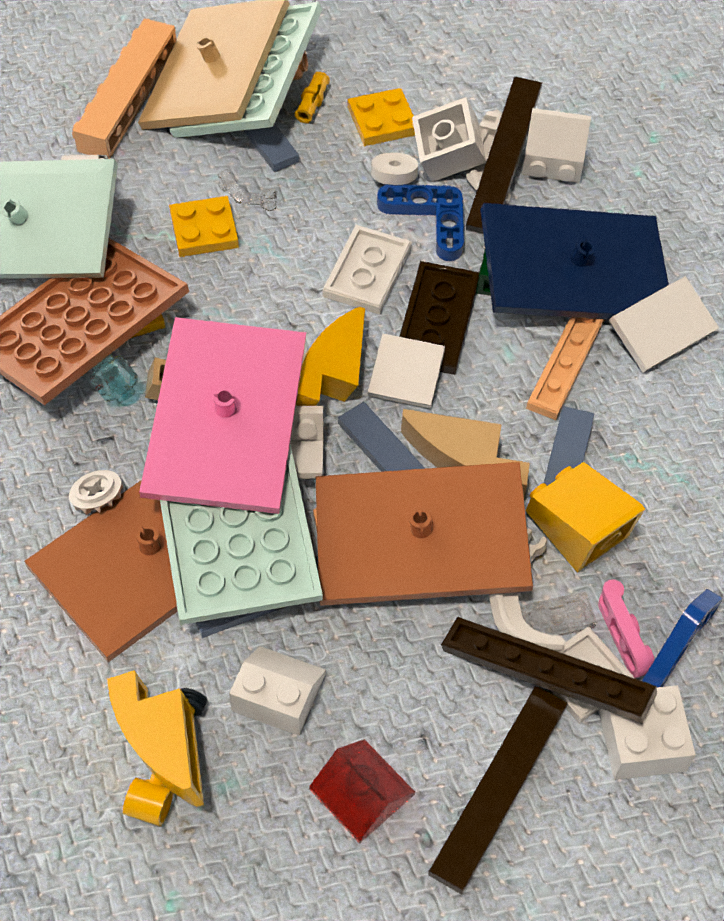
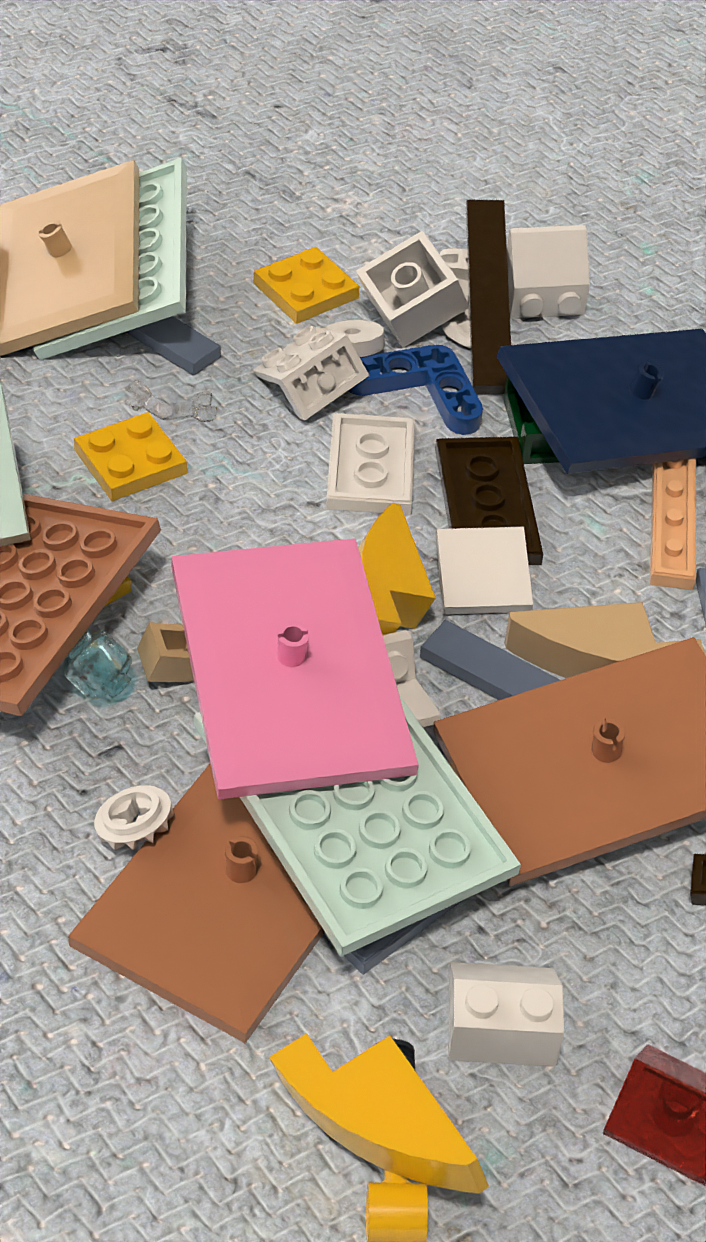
camera: 20 degrees left, 10 degrees down
yellow pin [295,71,330,124] -> none
none -> white bracket [254,326,369,421]

